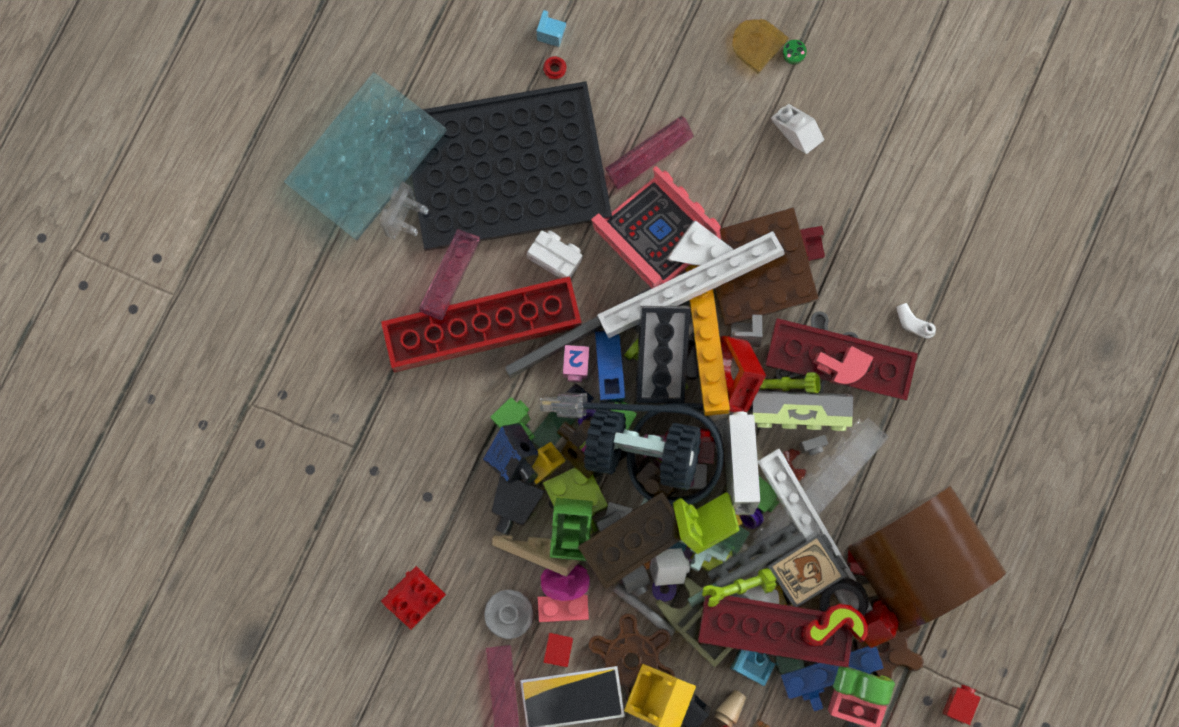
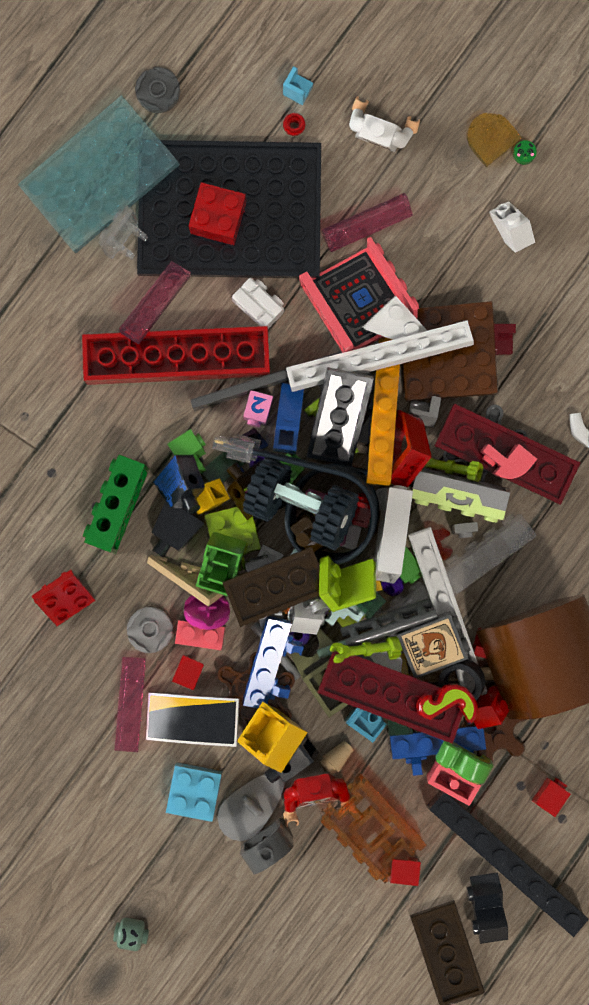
camera: 10 degrees right, 5 degrees up
none -> green brick [83,455,149,554]
none -> dark grey tile [135,67,181,113]
none -> red brick [189,182,246,245]
none -> hinge [242,616,304,709]
none -> light grey plate [305,596,330,615]
none -> white torso [349,96,420,152]

